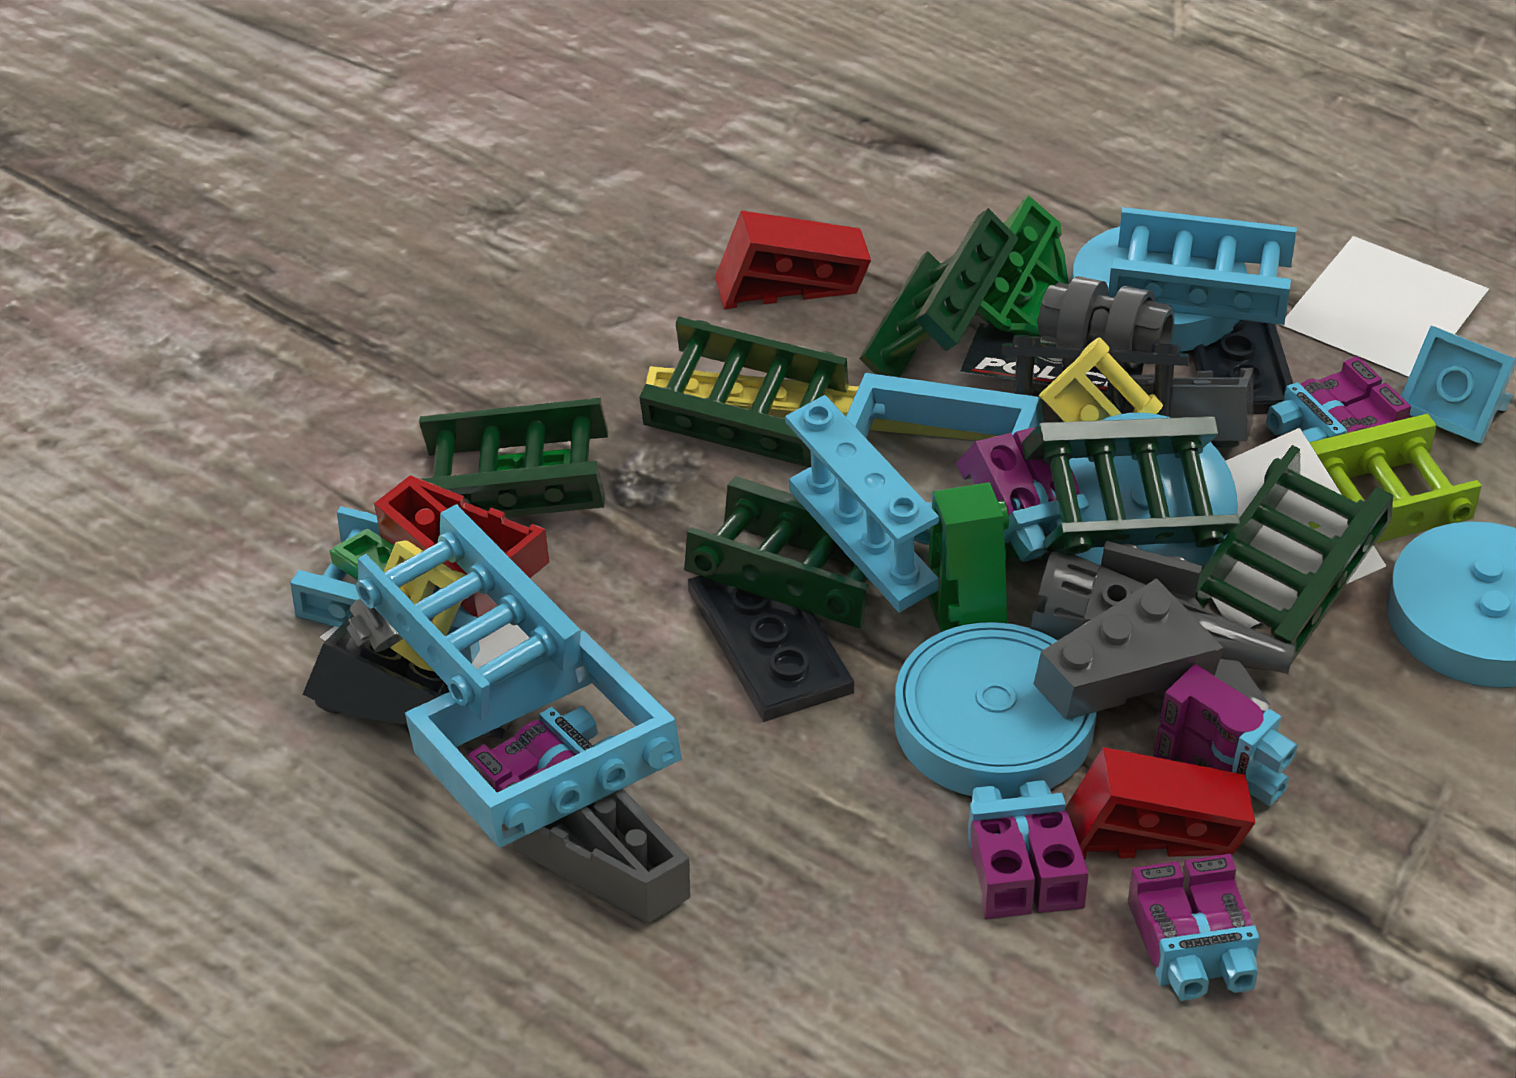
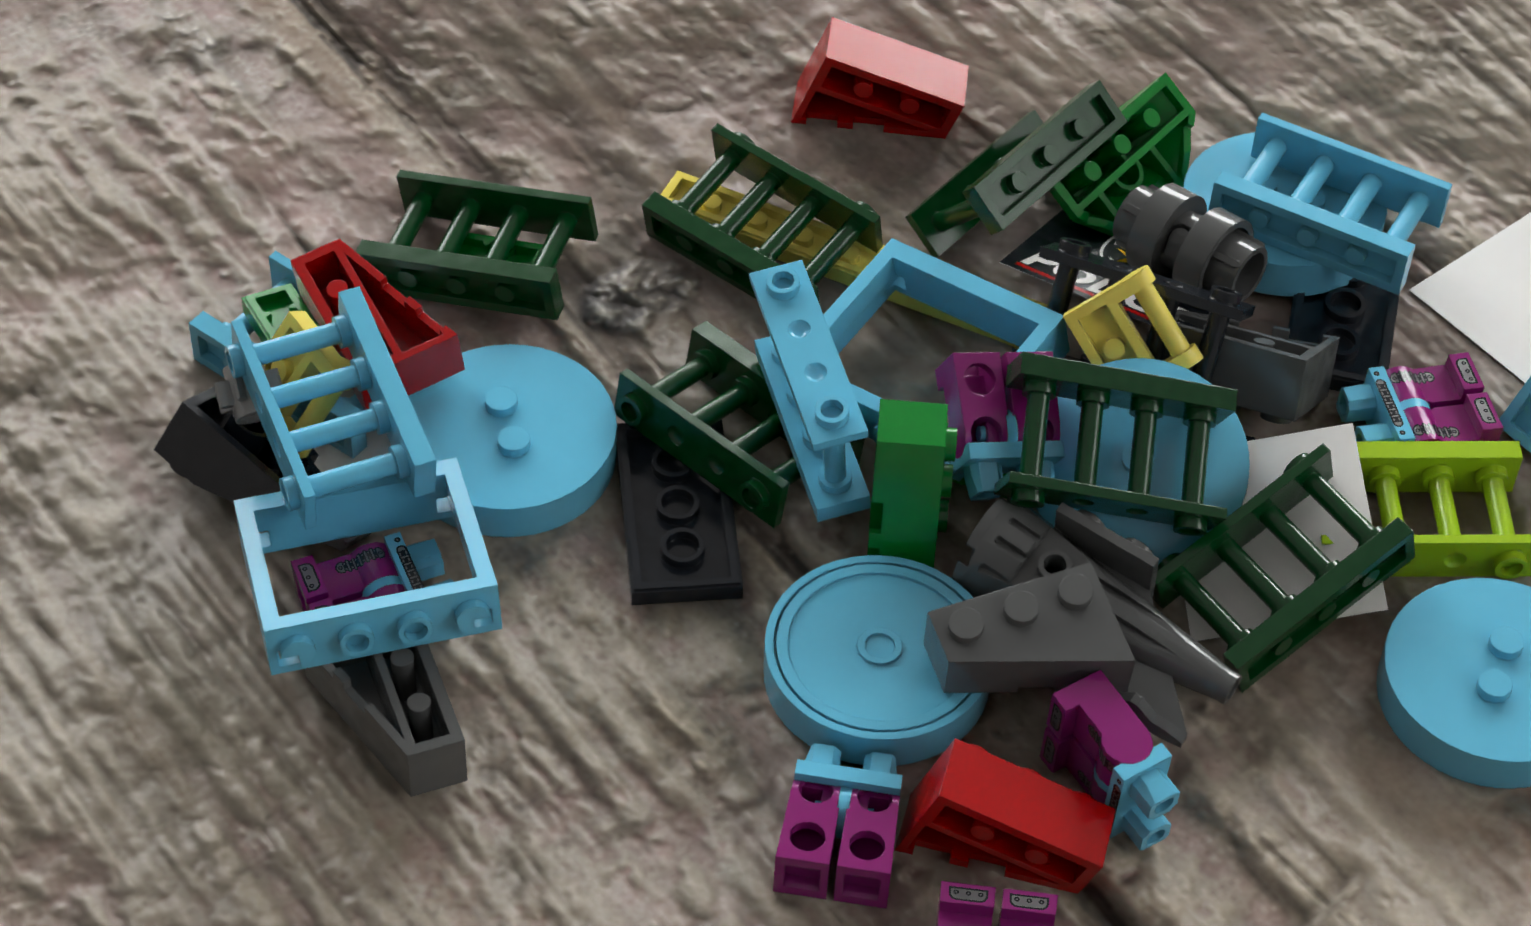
camera: 15 degrees right, 5 degrees up
none -> medium azure brick [408,344,617,537]

